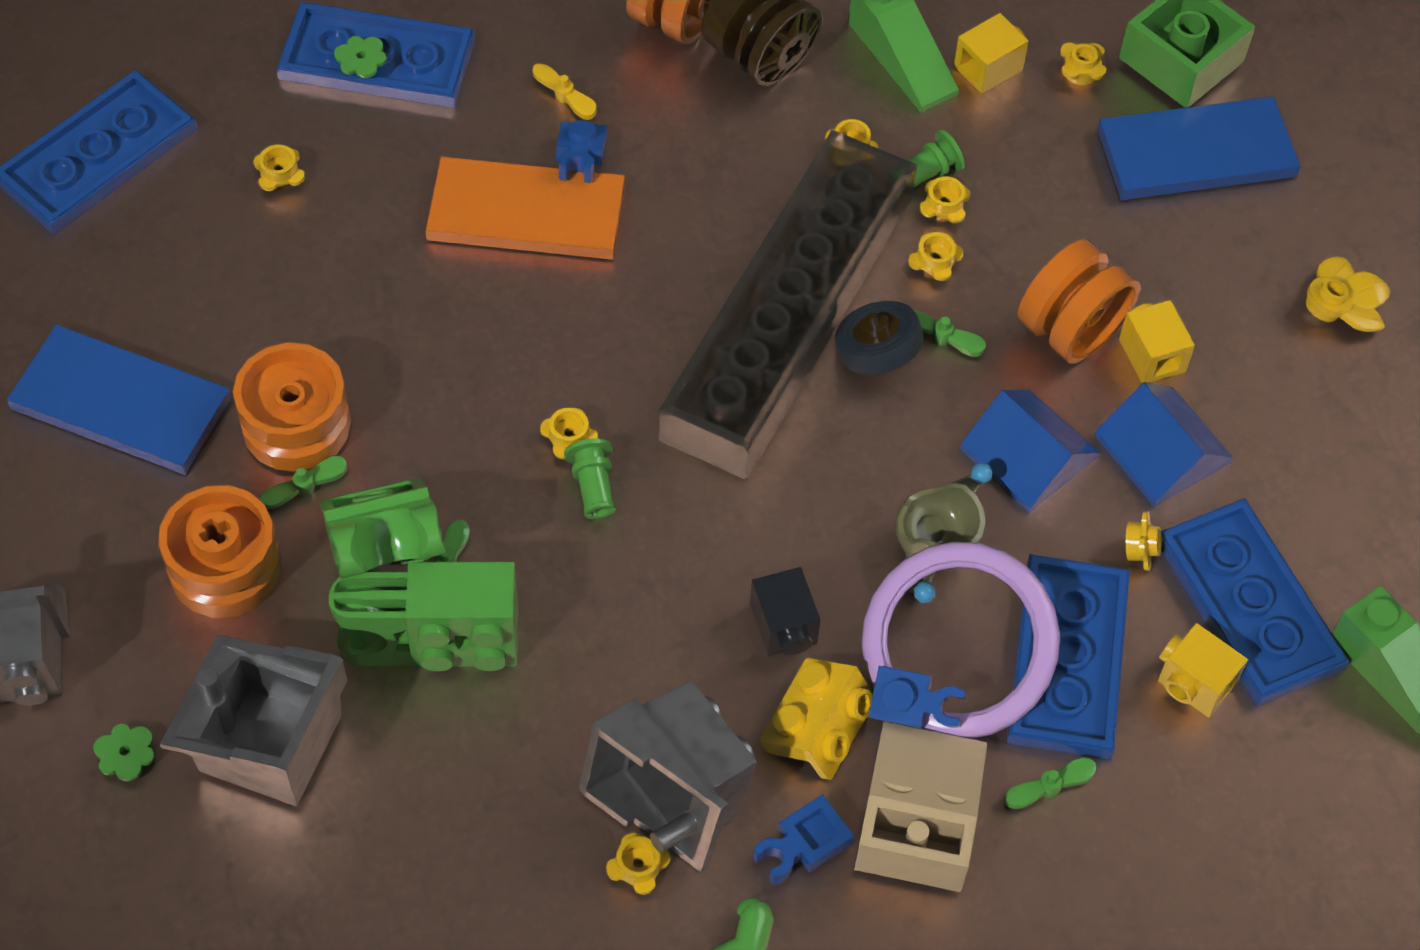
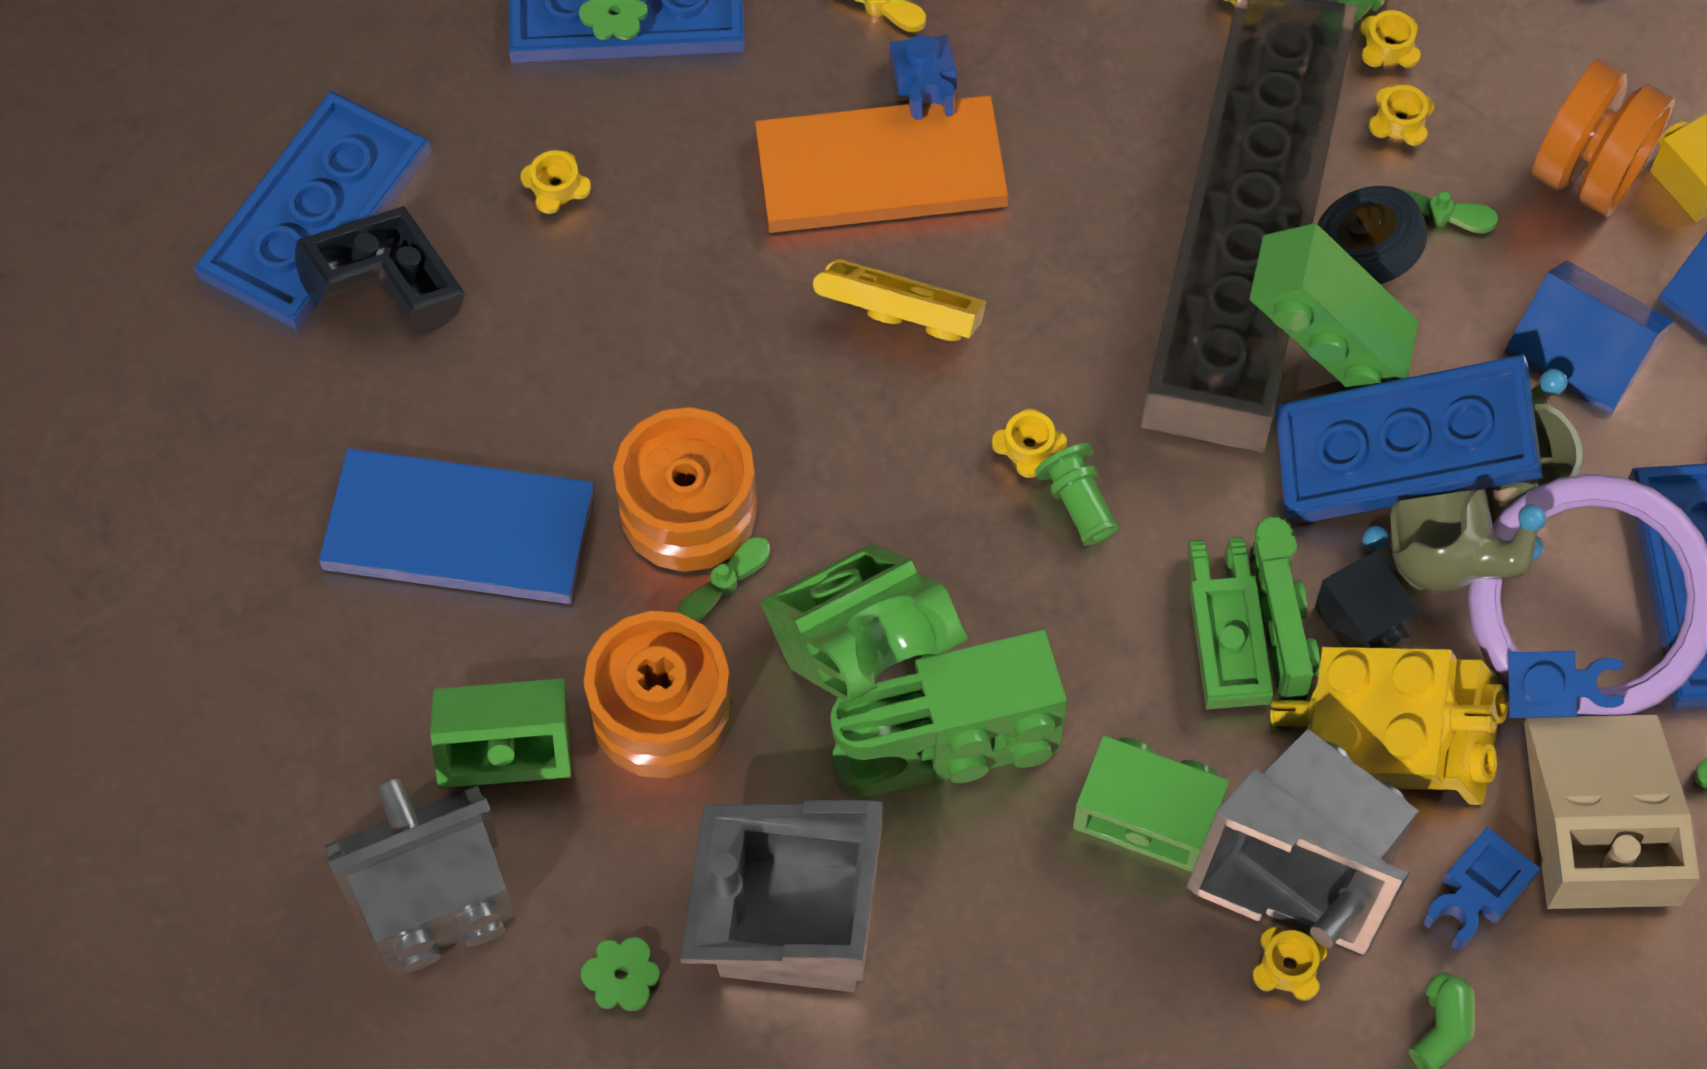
camera: 10 degrees left, 5 degrees up
none -> black brick [295,206,465,333]
none -> bright green brick [430,678,571,789]
none -> yellow hinge [813,259,987,341]
none -> bright green brick [1073,735,1230,872]
none -> bright green hinge [1188,537,1273,710]
none -> bright green brick [1249,223,1419,390]
none -> bright green hinge [1250,516,1320,701]
none -> yellow plate [1270,647,1497,784]
none -> blue tile [1275,354,1543,525]
none -> olive piece [1362,489,1546,597]

